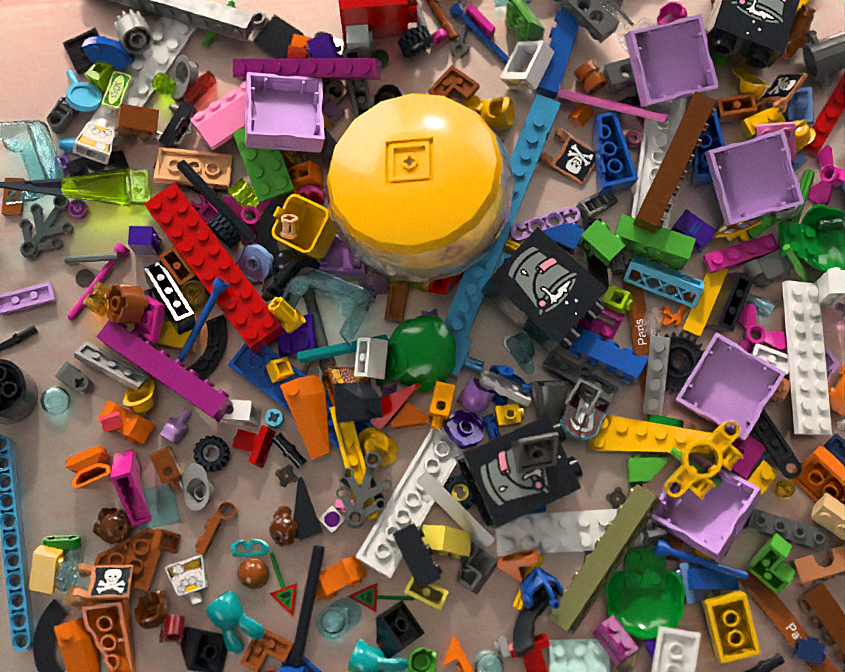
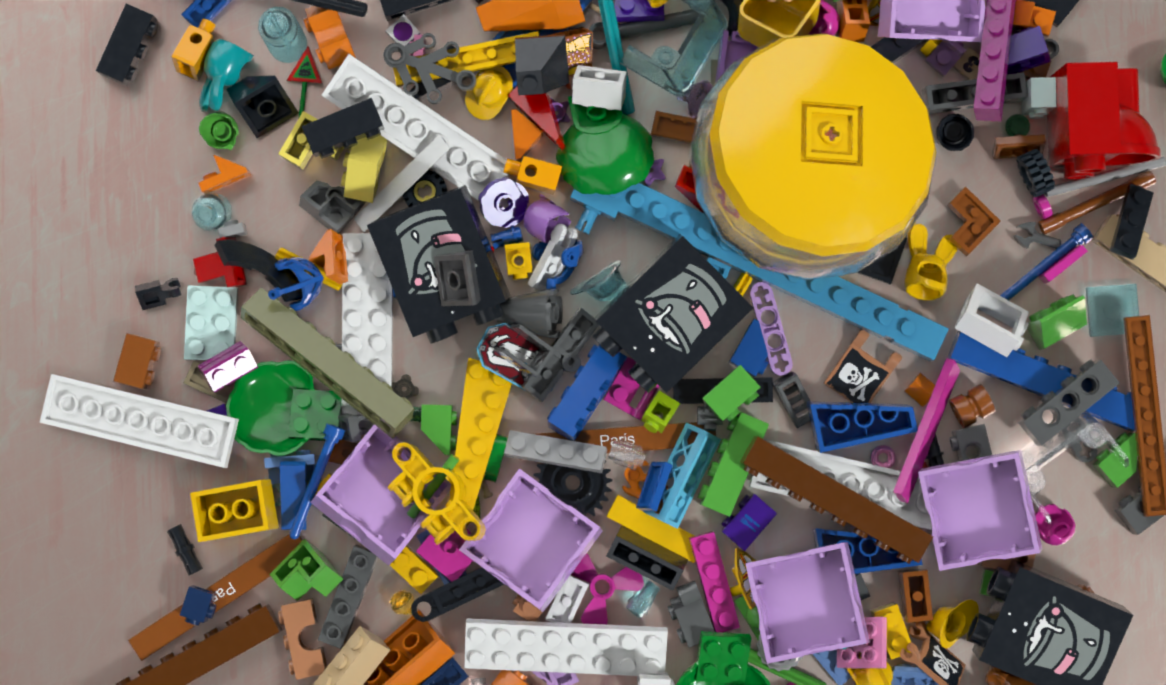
camera: 90 degrees right, 10 degrees up
bright green bar [783,244,812,283] -> none
none -> blue tile [636,462,672,512]
none -> dark orange plate [992,134,1046,159]

